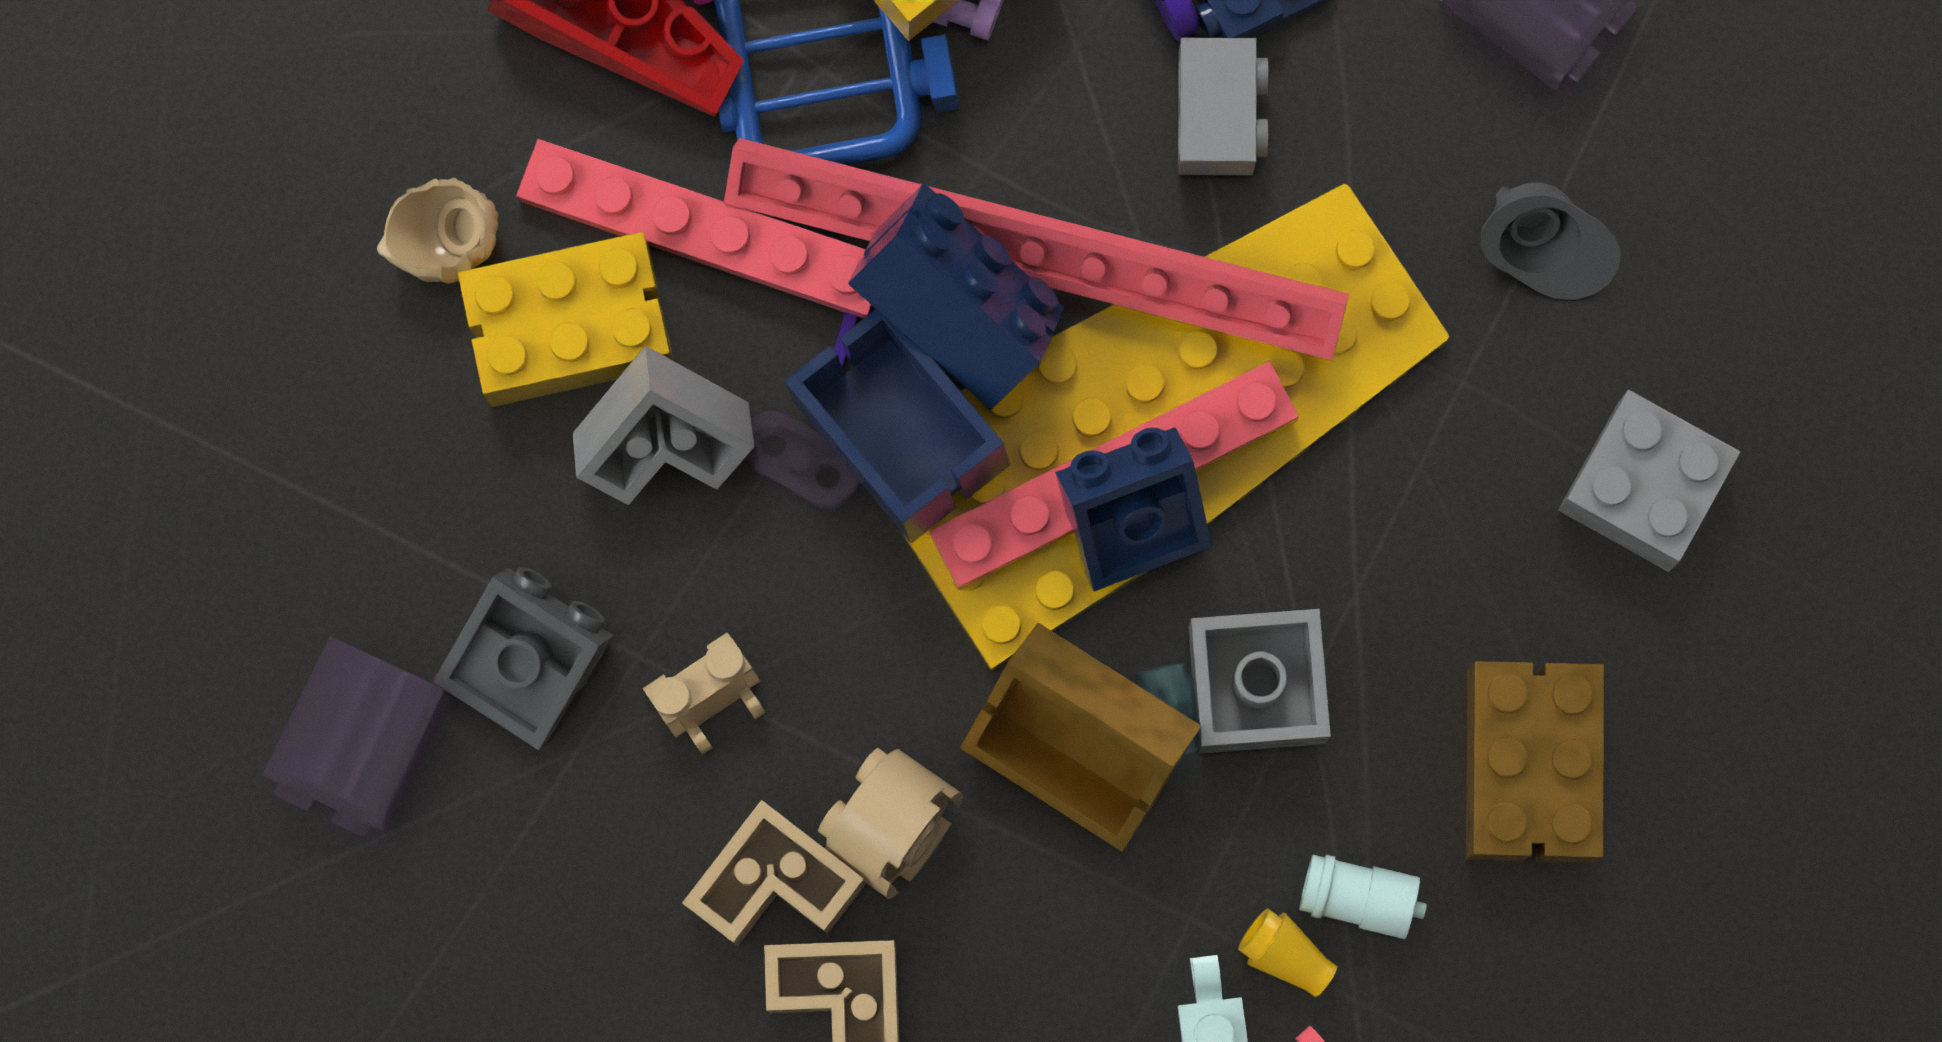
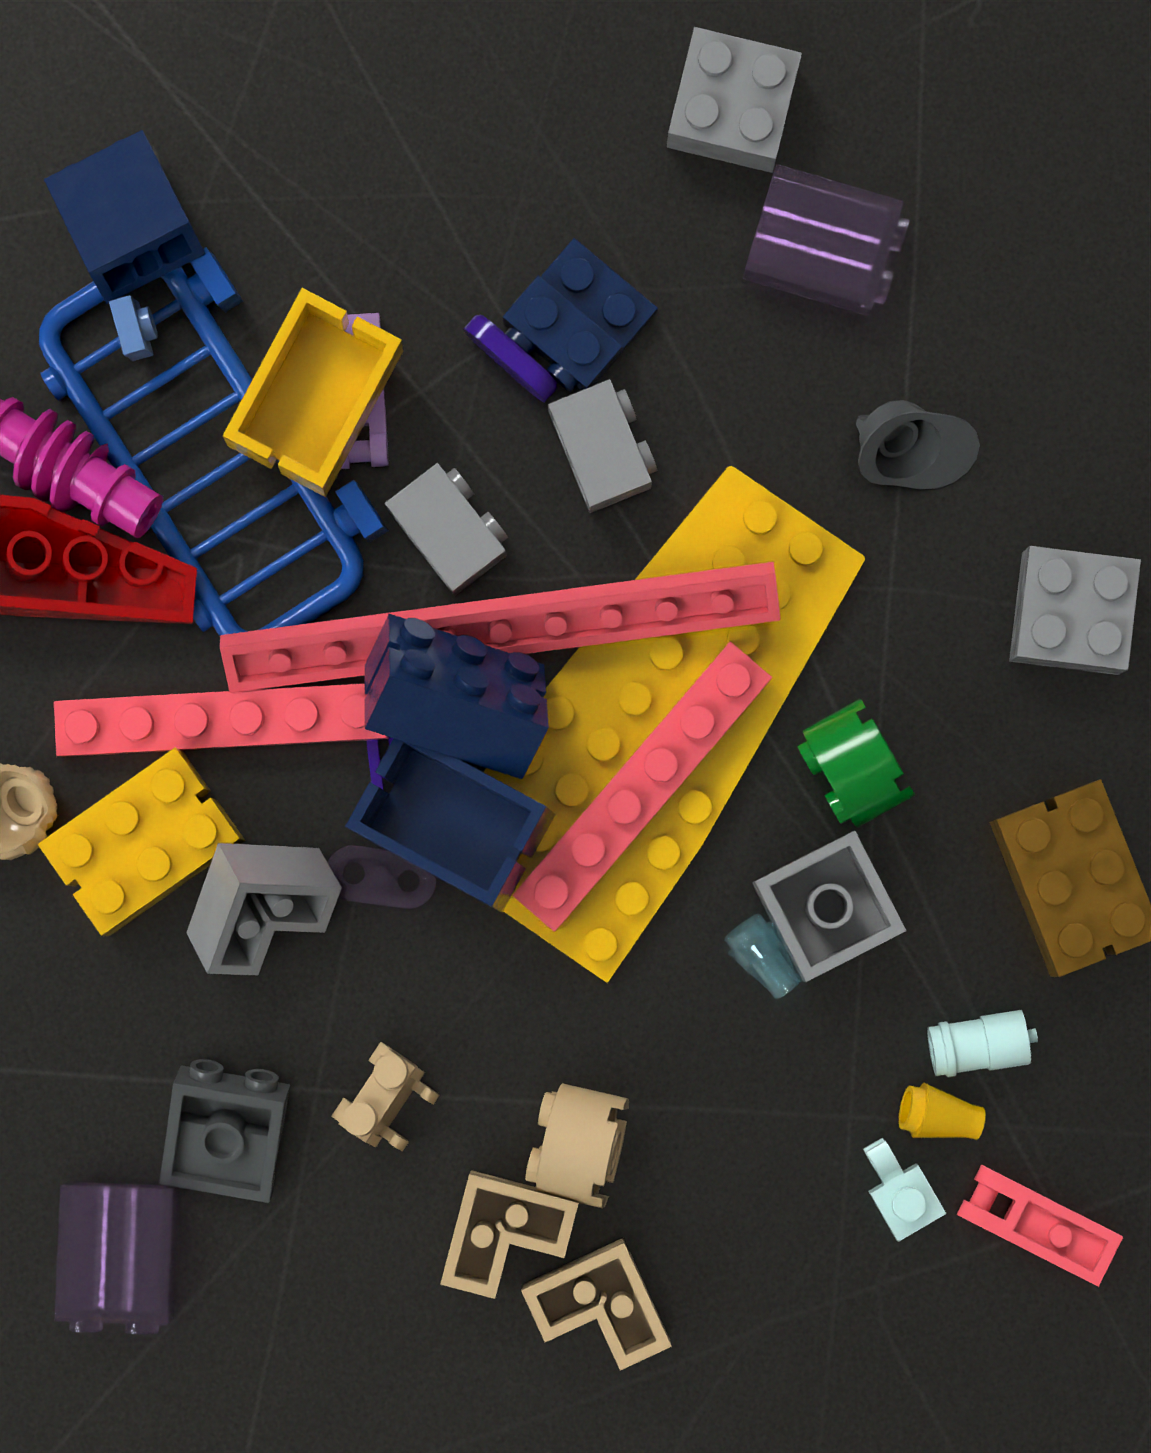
camera: 25 degrees left, 5 degrees up
pearl gold piece [960,623,1201,852] -> none
dark blue plate [1055,427,1212,591] -> none
none -> light grey brick [385,462,508,596]
none -> green brick [797,698,915,828]

